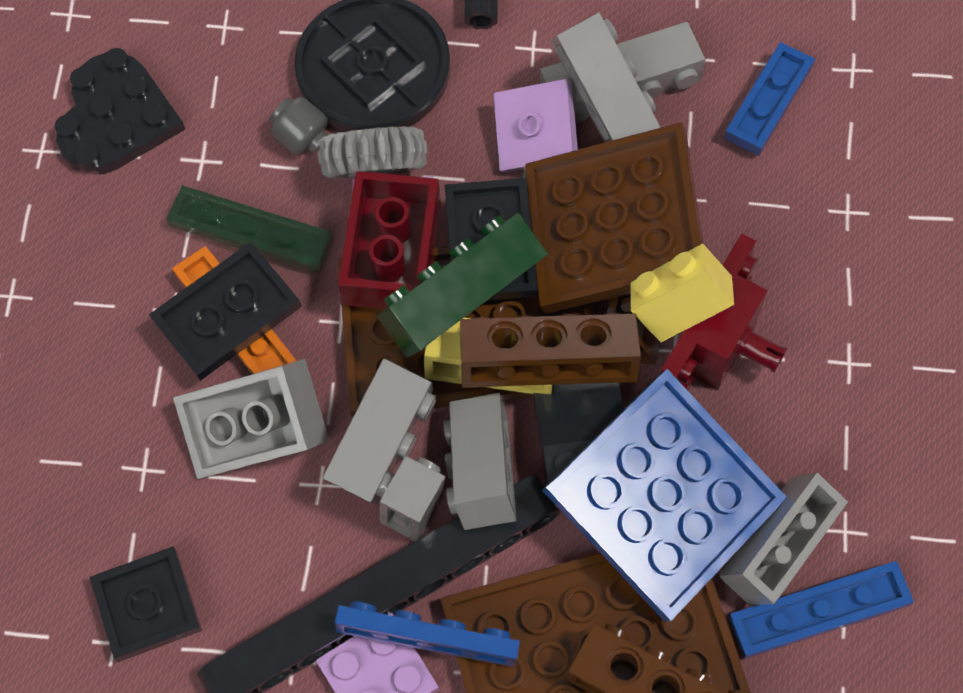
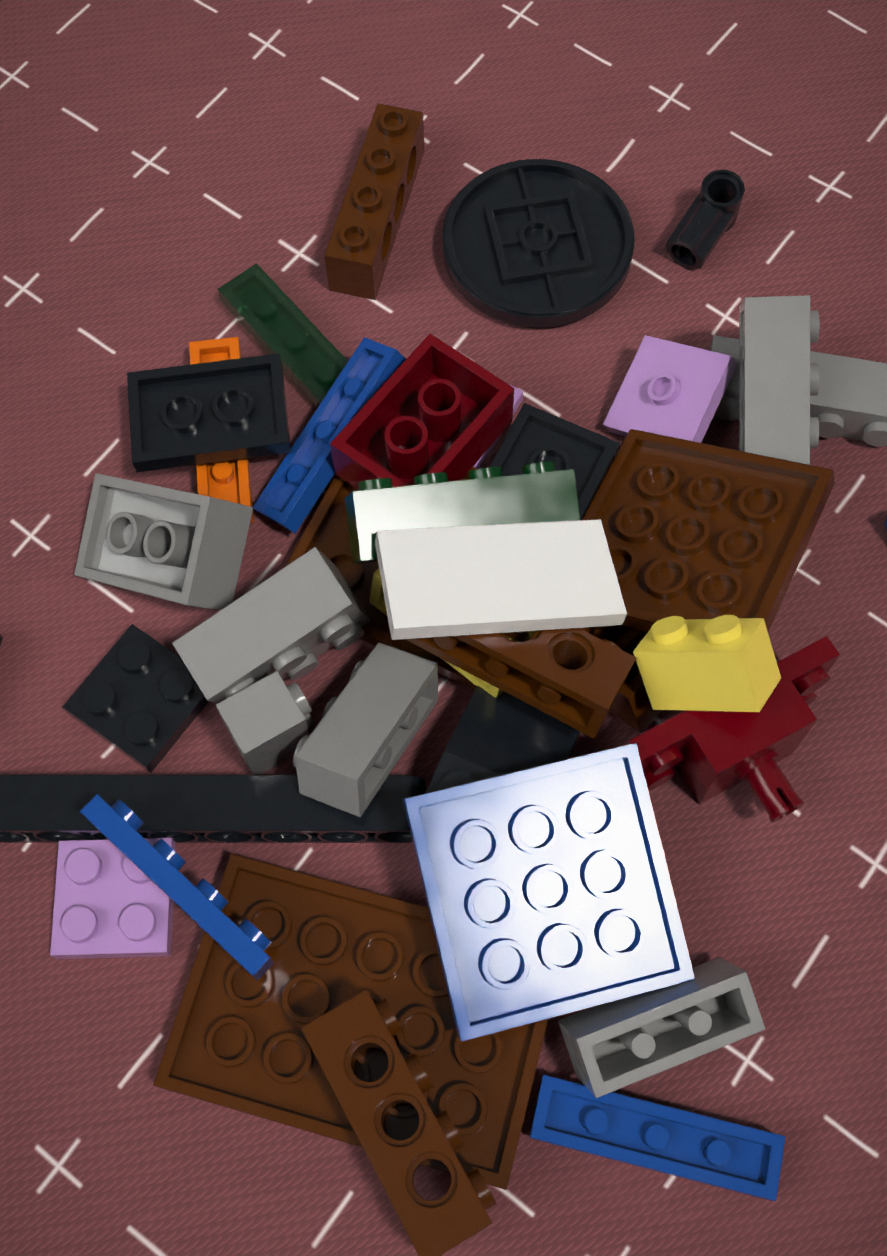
camera: 30 degrees right, 0 degrees up
black plate [55,48,186,175] -> none
dark grey head [268,97,328,156] -> none
light grey gear [318,126,428,178] -> none
none -> black plate [63,624,209,773]
none -> blue plate [253,337,406,534]
none -> reddish brown brick [324,103,425,300]
none -> white tile [375,519,627,640]

